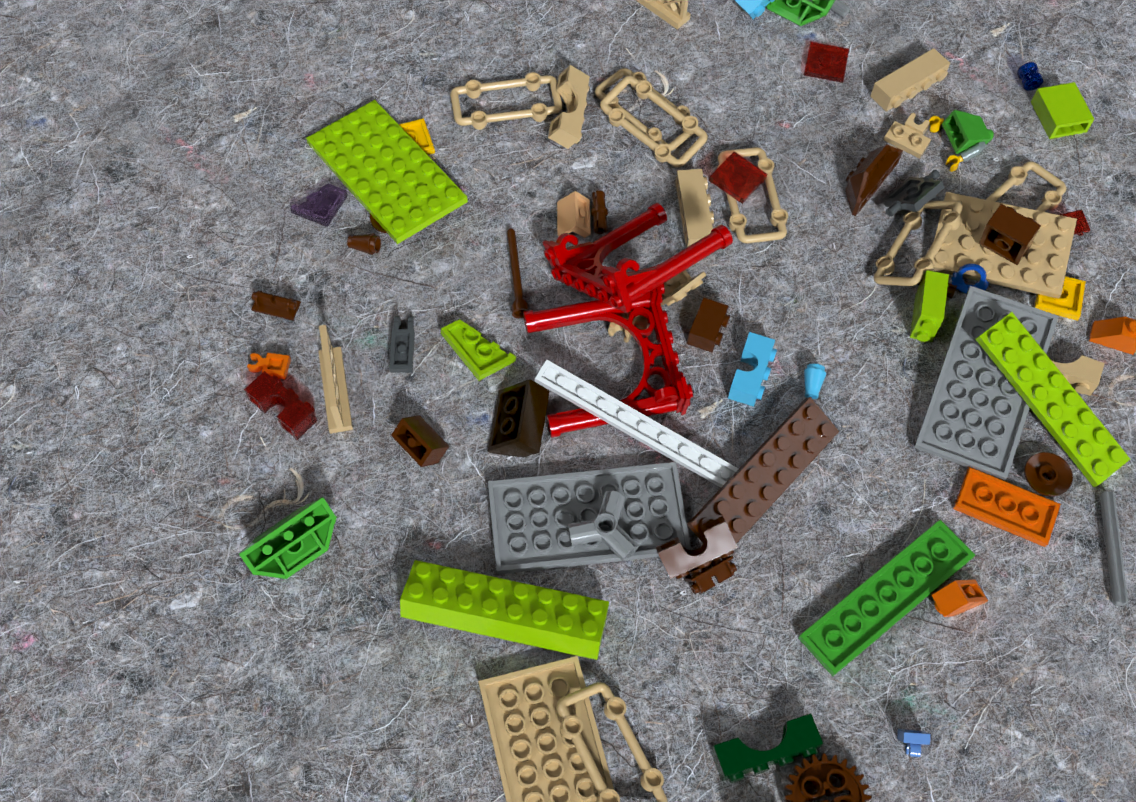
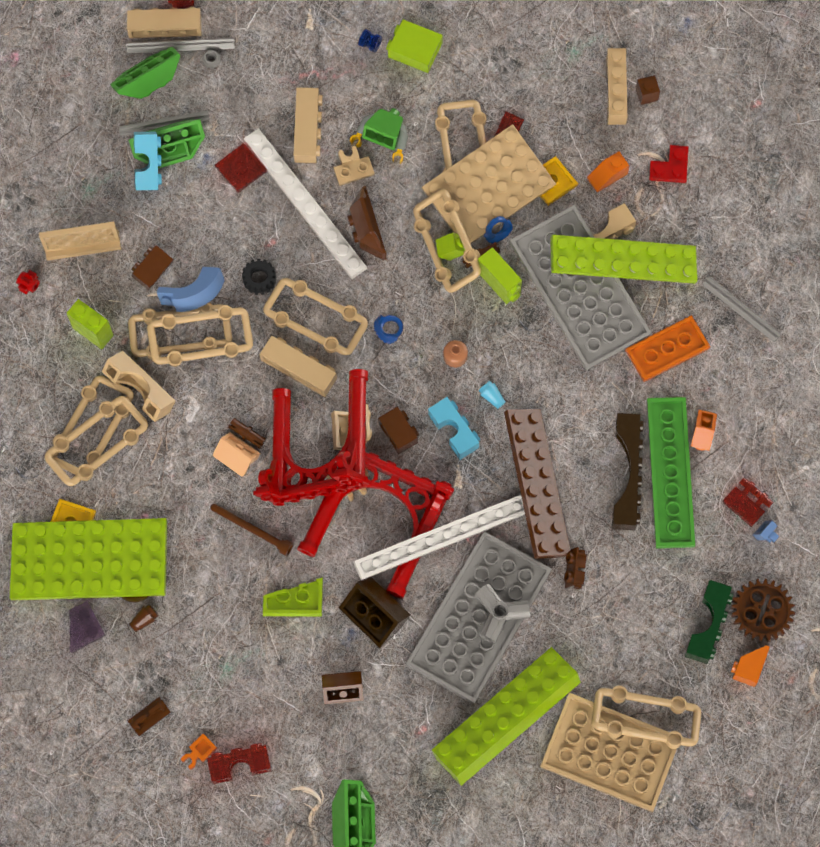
camera: 50 degrees left, 10 degrees up
tan fence [318,325,353,434] -> none
dark grey hinge [389,316,415,373] -> none
arch [656,516,738,579] -> none
clear red tile [708,152,768,204] -> none
dark grey plate [883,170,944,217] -> none
reddish brown brick [979,204,1041,266] -> none
reddish brown dish [1024,452,1073,496] -> none
none -> tan bar [44,396,148,486]
none -> lime brick [66,299,114,350]
none -> reddish brown brick [131,245,174,290]
none -> medium blue arch [156,267,225,312]
none -> black tyre [242,259,276,295]
none -> white plate [244,128,367,279]
none -> blue piece [374,315,403,344]
none -> lime brick [436,232,465,261]
none -> nougat head [443,340,468,368]
none -> dark brown arch [612,413,644,531]
none -> clear red plate [723,477,774,527]

